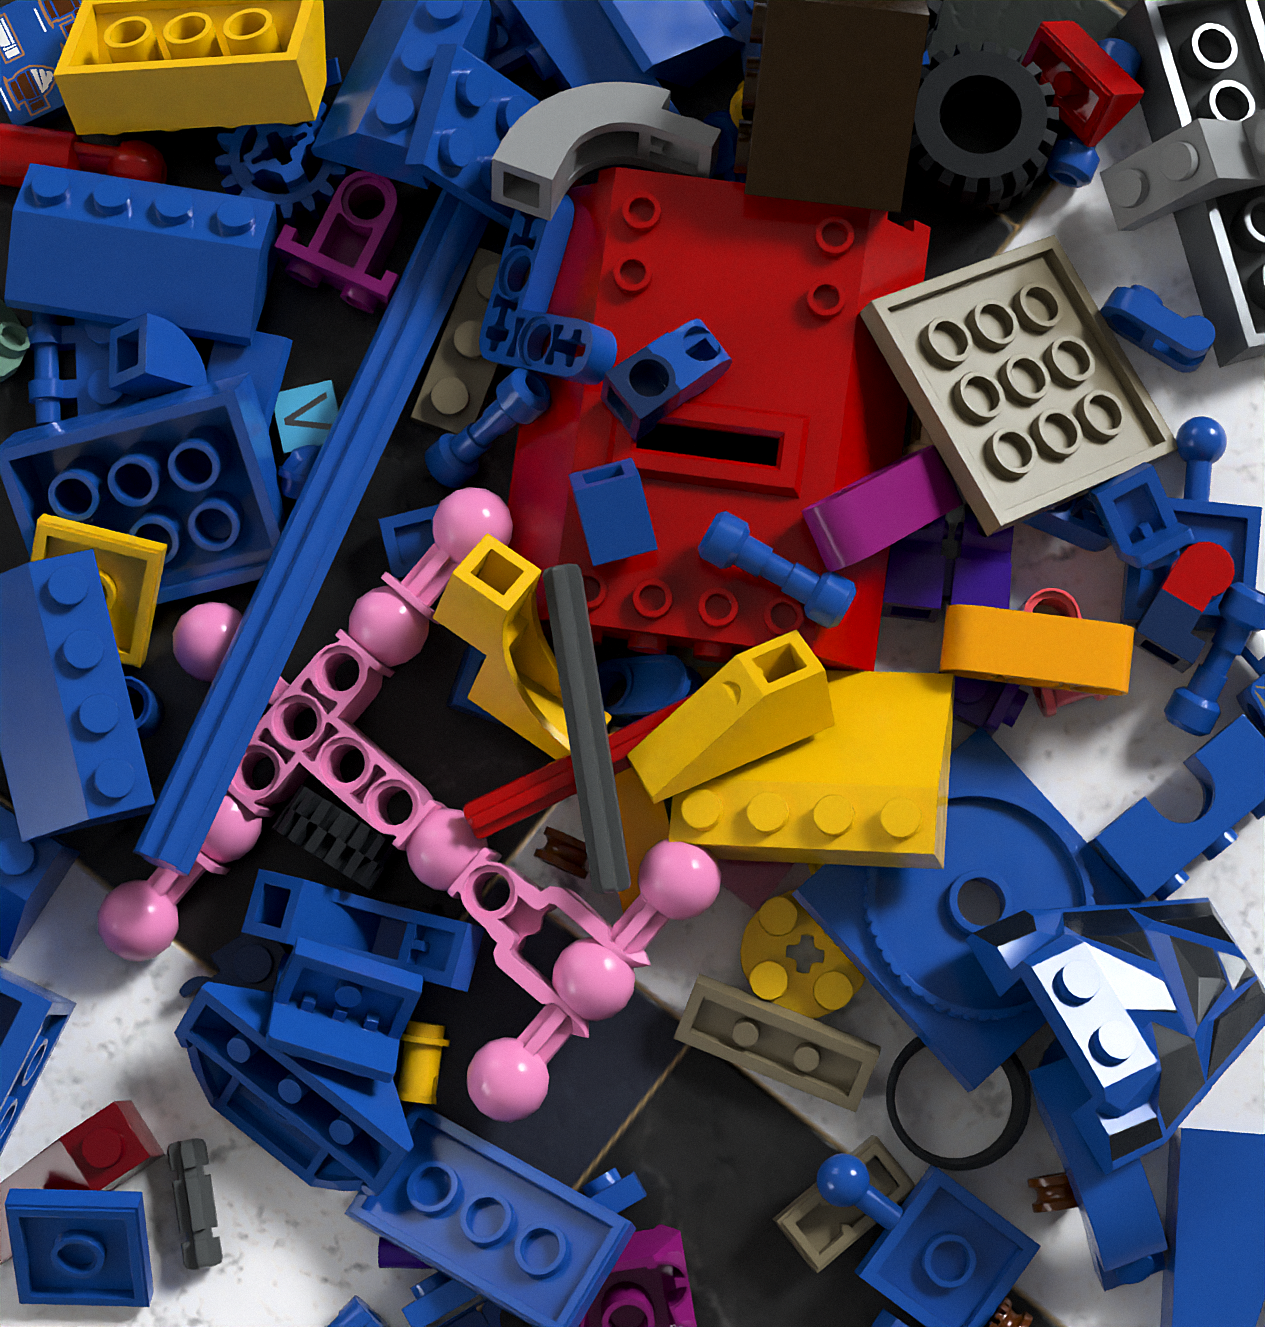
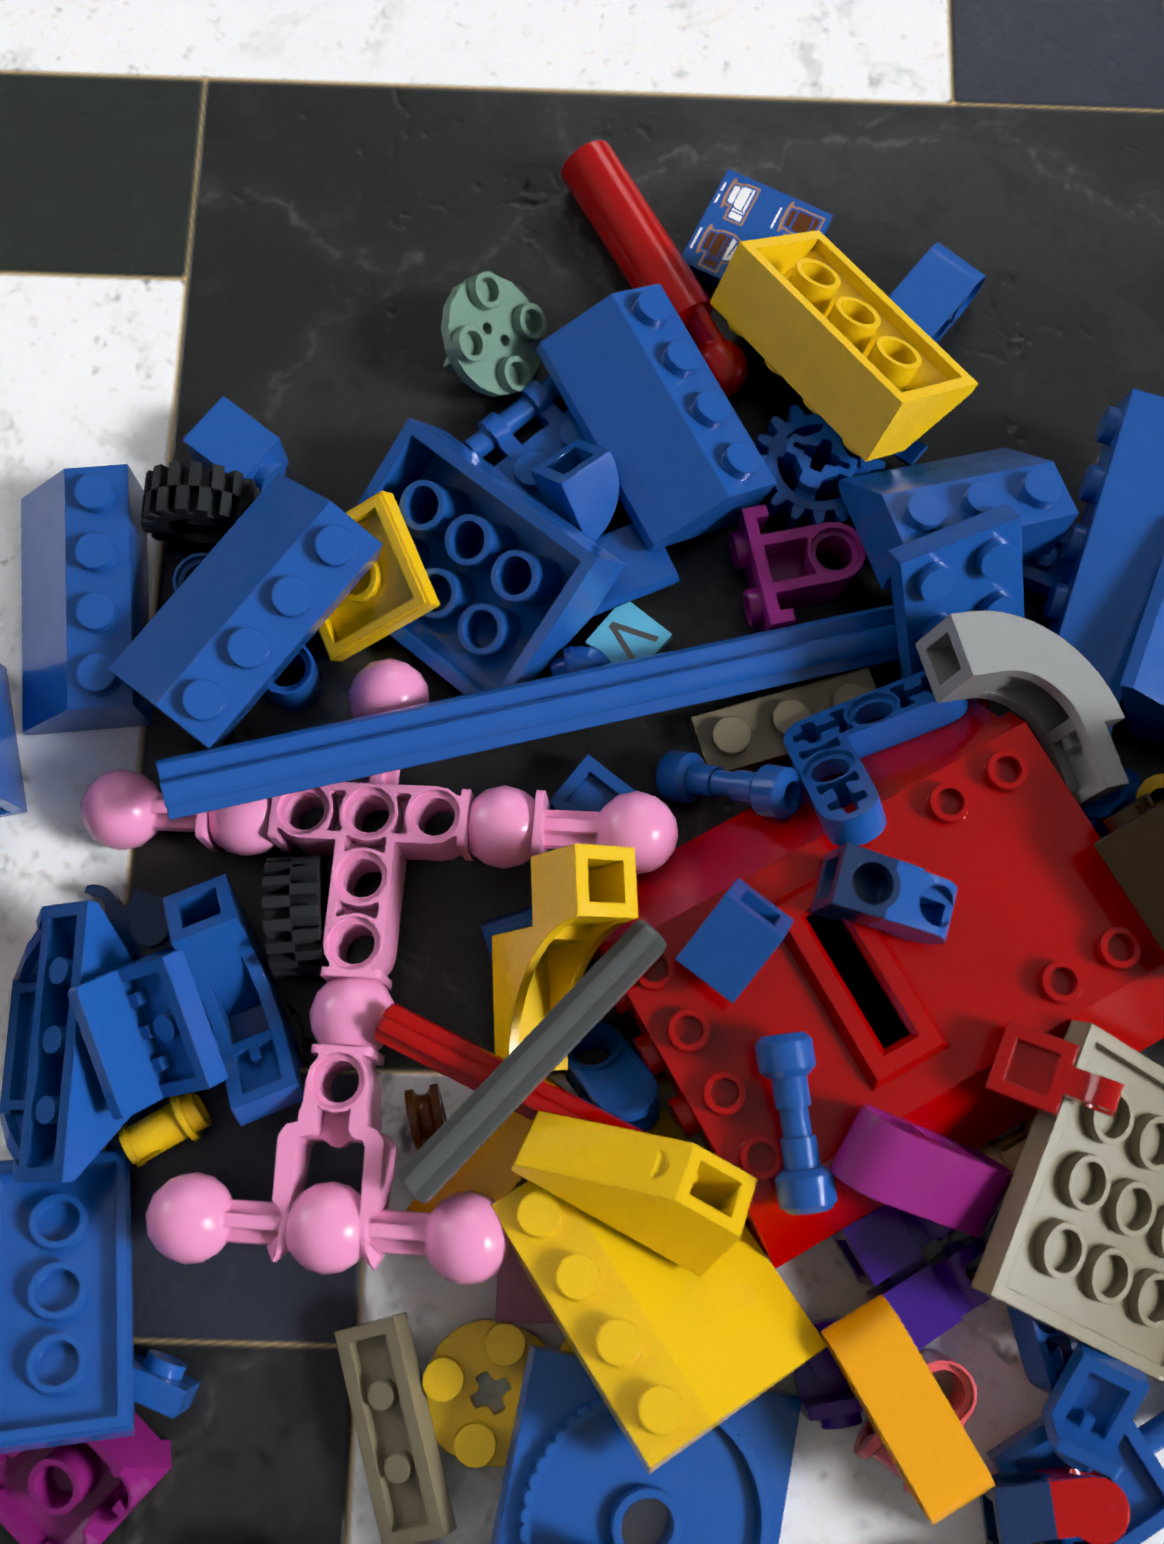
camera: 40 degrees right, 5 degrees down
none -> red plate [985,1020,1124,1117]

